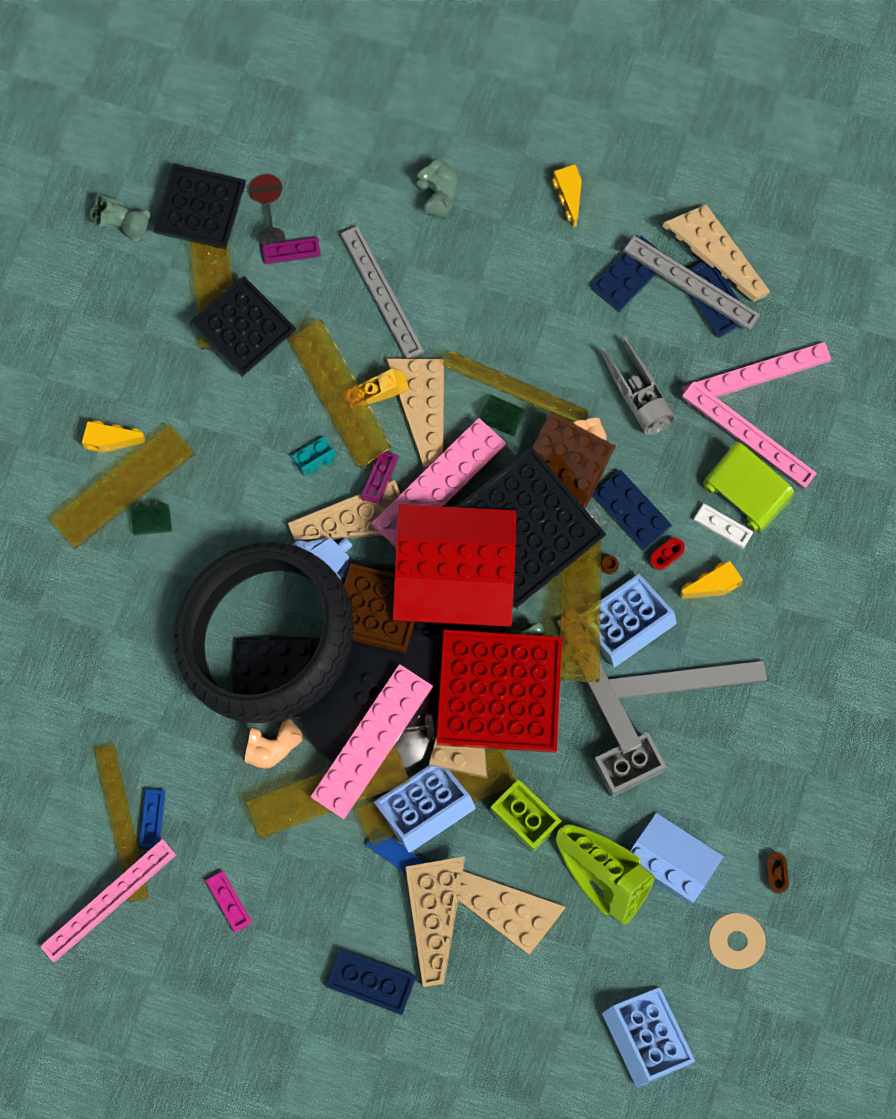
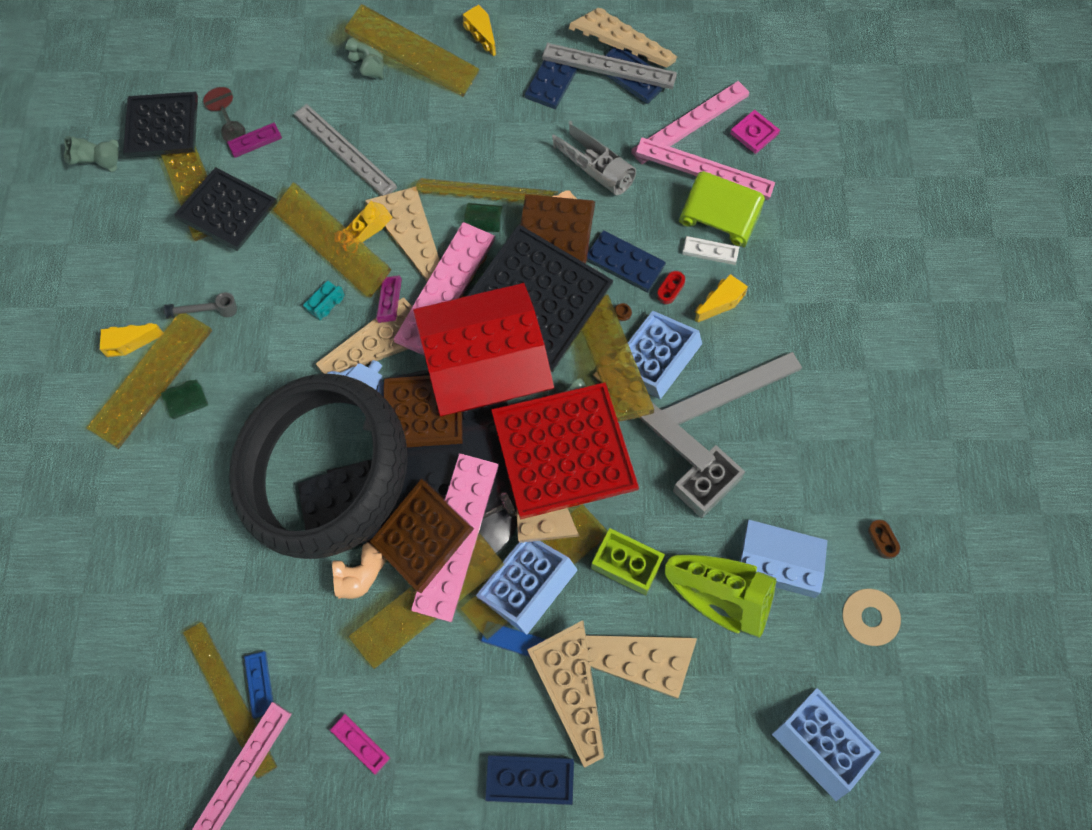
camera: 15 degrees left, 5 degrees down
none -> dark grey piece [164,292,237,319]
none -> clear yellow plate [345,4,479,97]
none -> reddish brown plate [370,479,475,593]
none -> dark pink plate [730,110,780,154]

